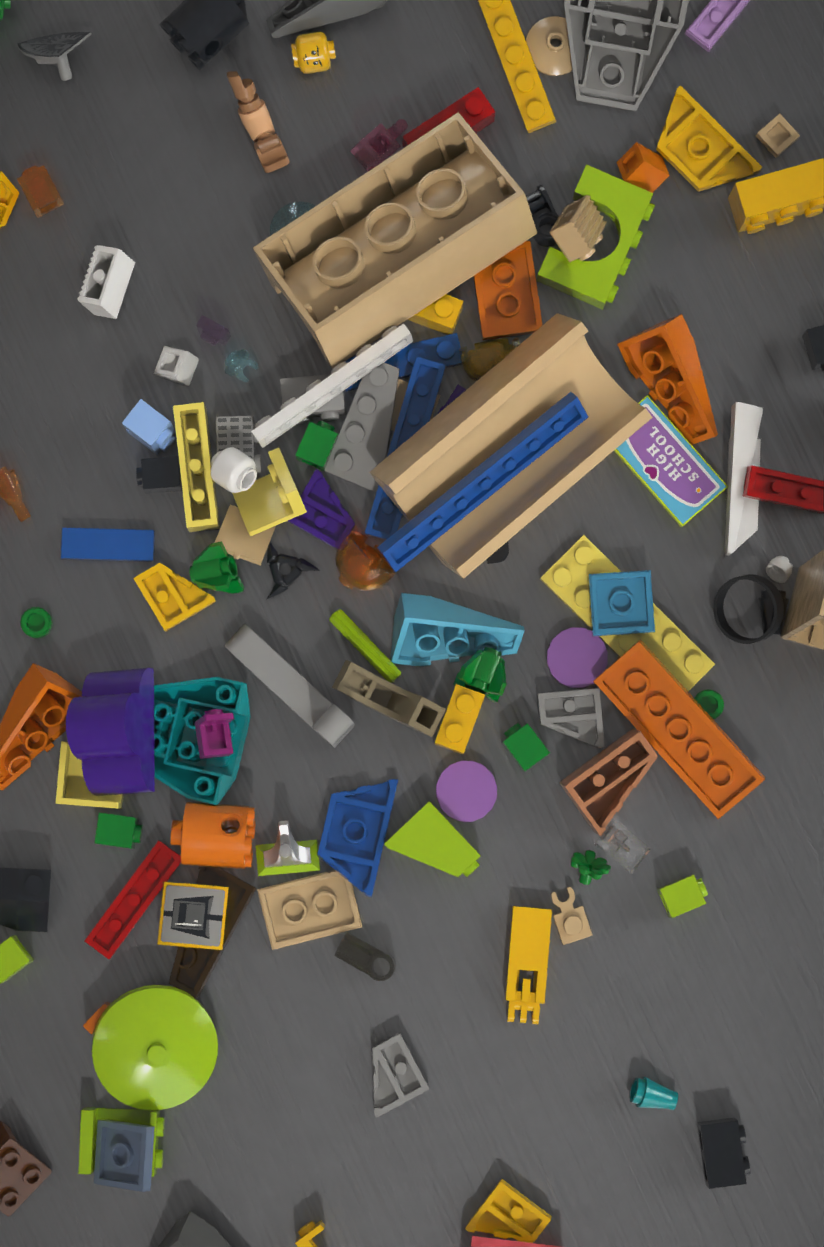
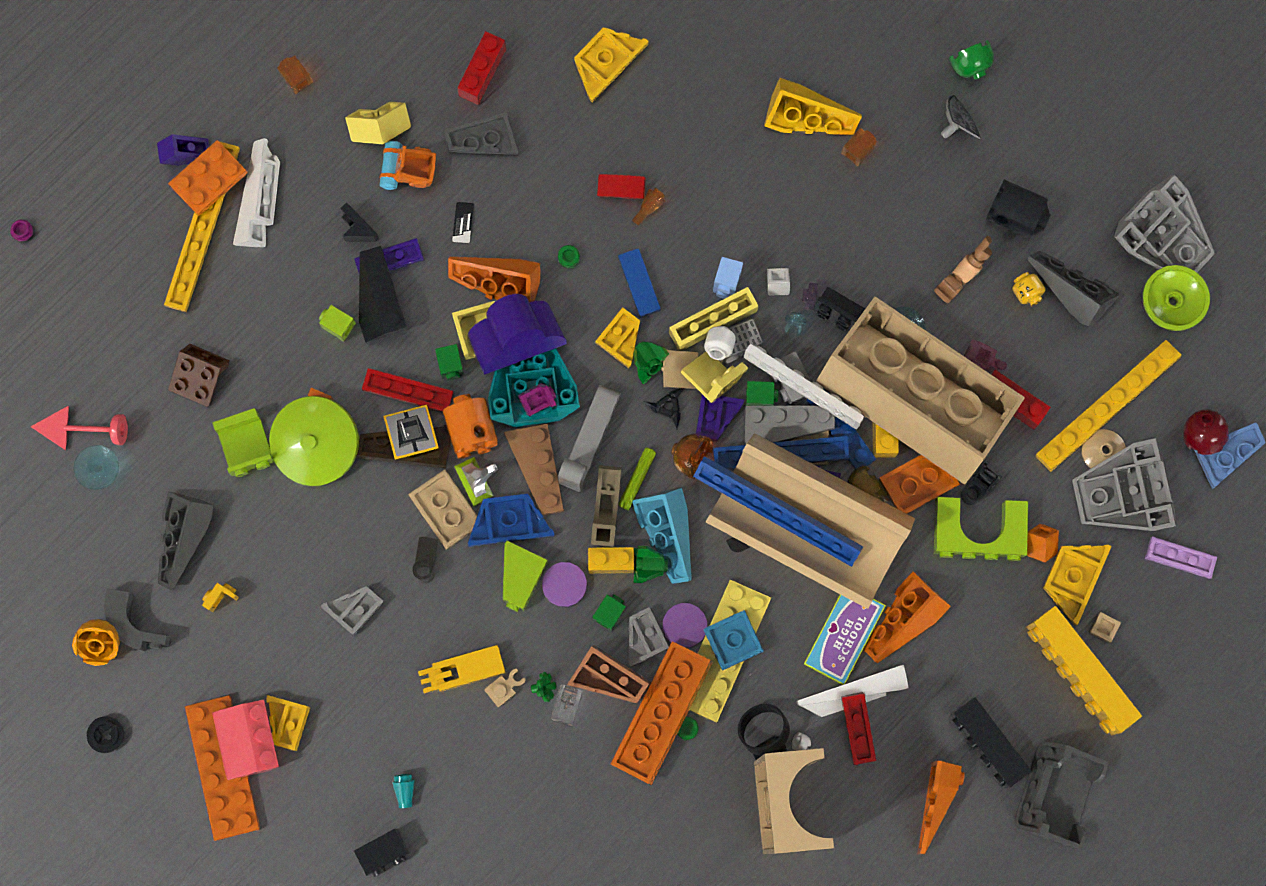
camera: 70 degrees right, 5 degrees down
white brick [77,245,135,319] -> none
sand blue plate [94,1120,155,1192] -> none
black brick [136,456,182,494] -> none
tan brick [549,195,607,262] -> none
lime brick [657,875,708,918] -> none
none -> medium nougat wing [504,424,564,516]
none -> black bracket [814,286,865,332]

